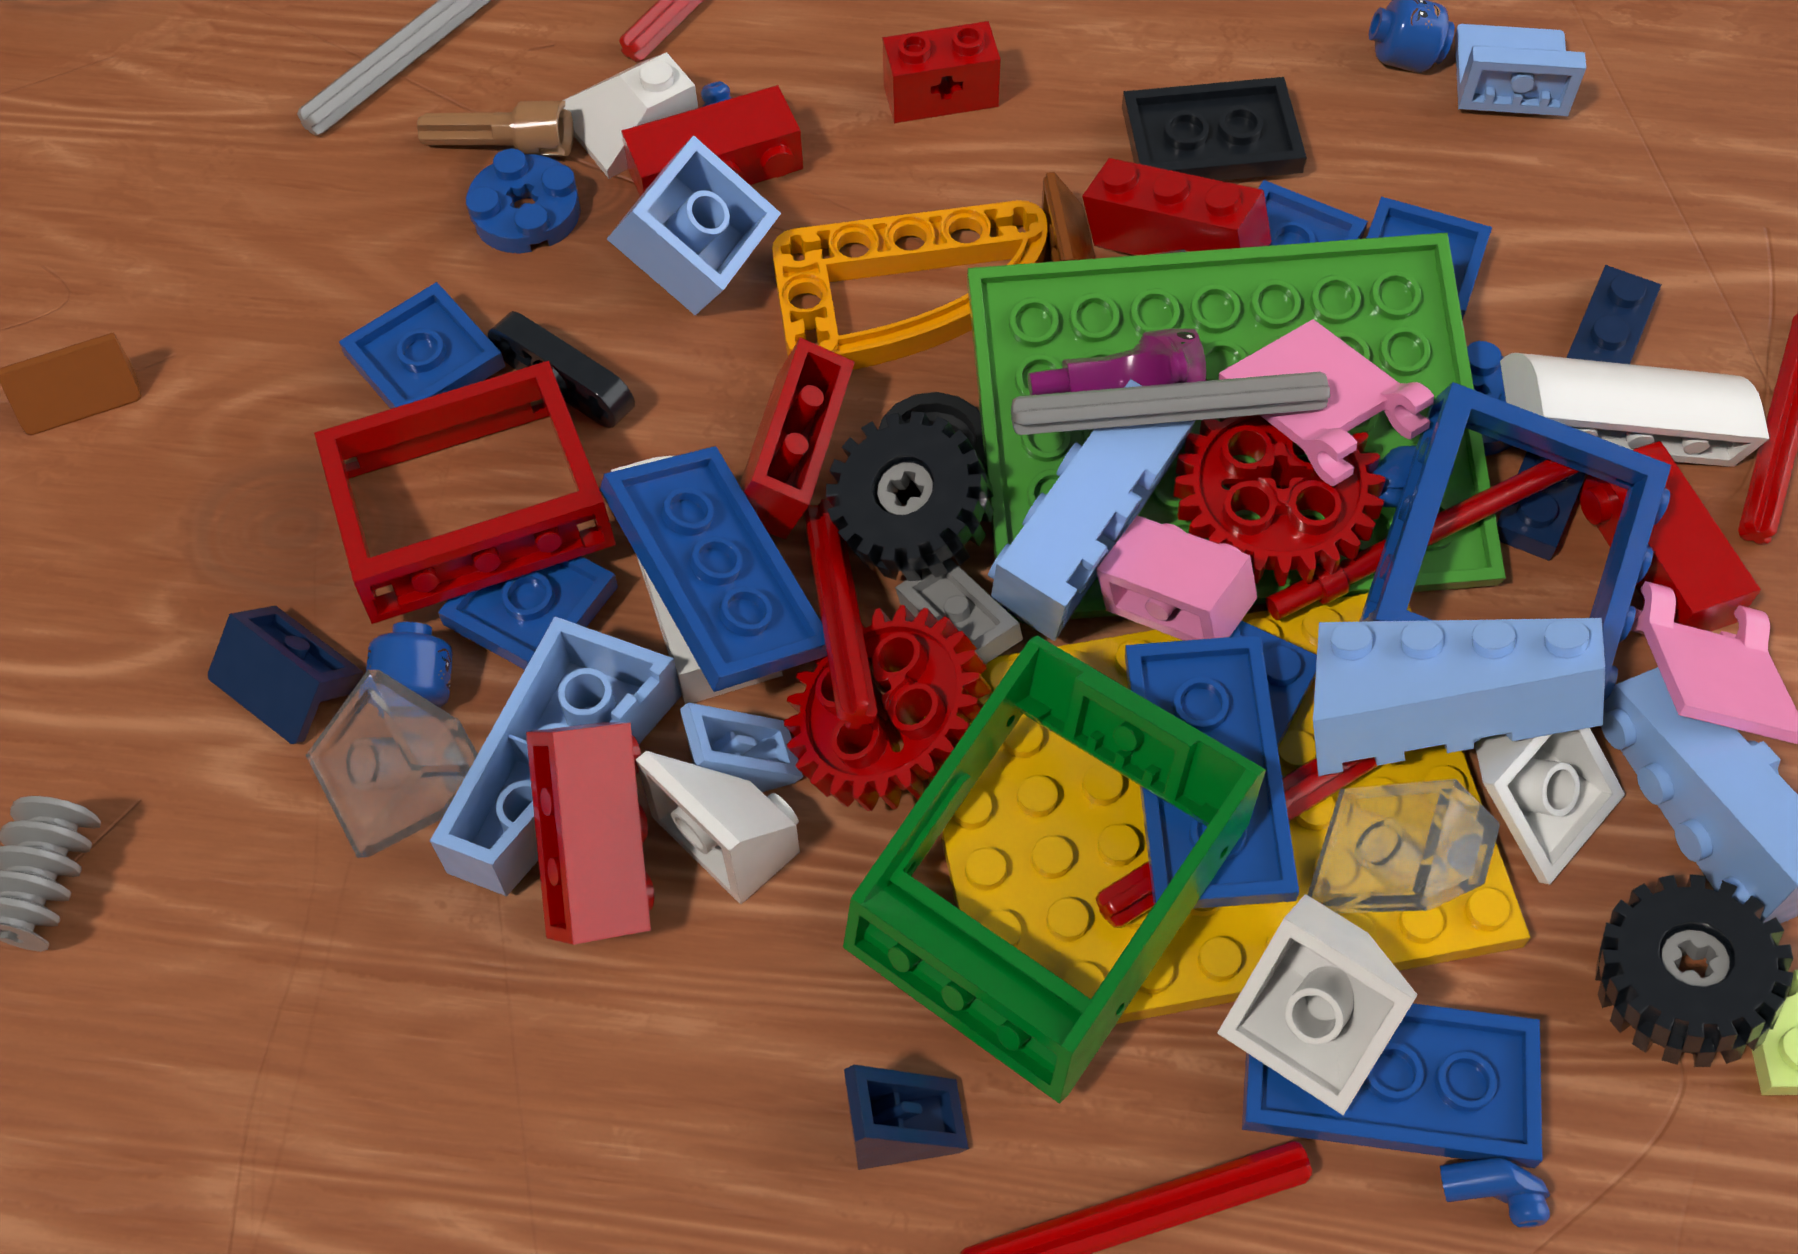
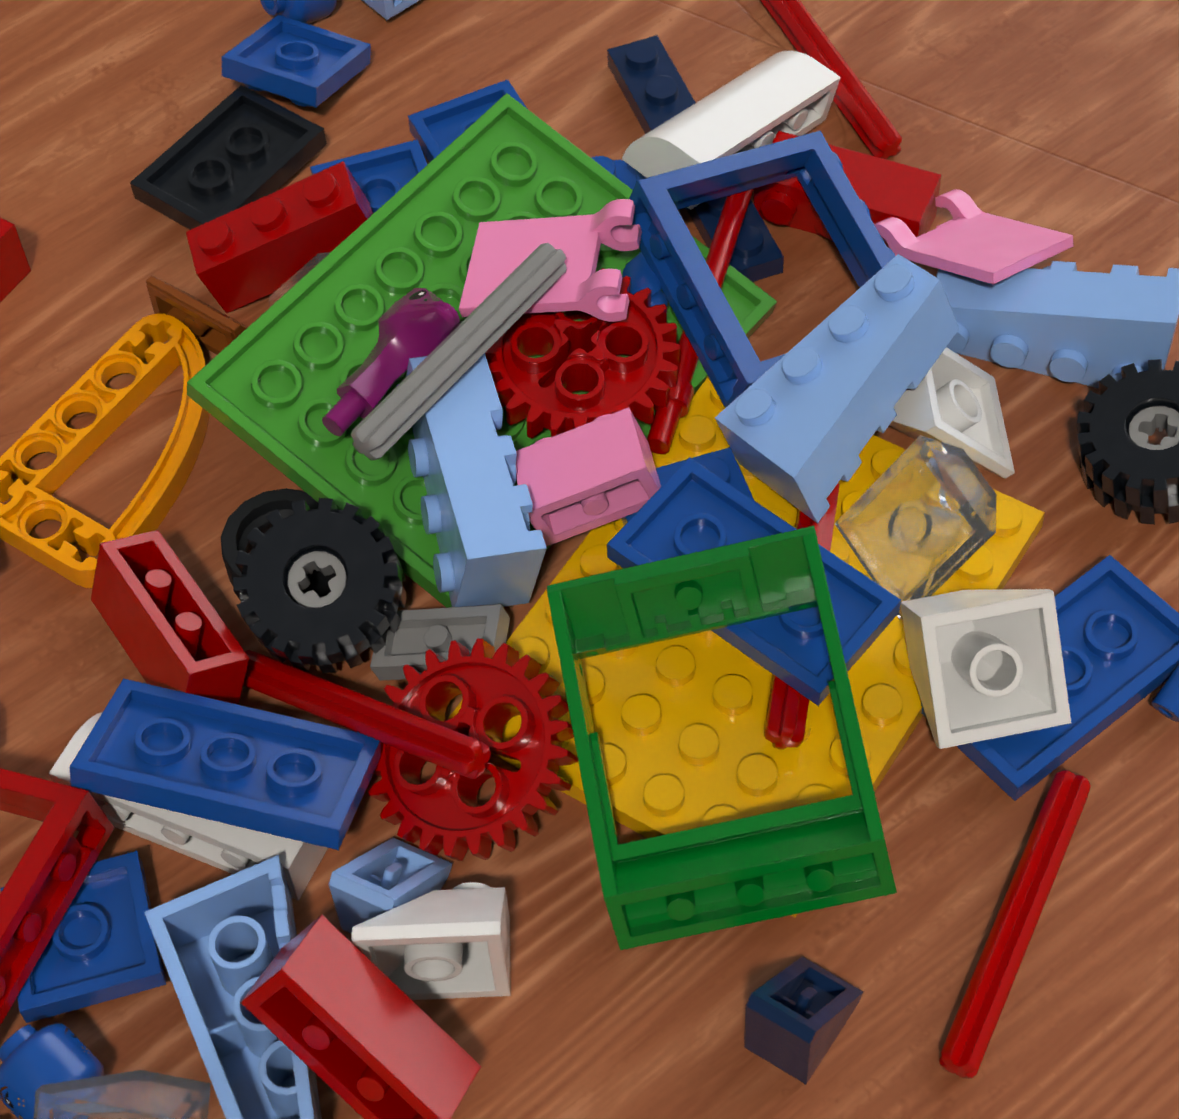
camera: 45 degrees left, 5 degrees down
none -> blue plate [222,15,371,107]

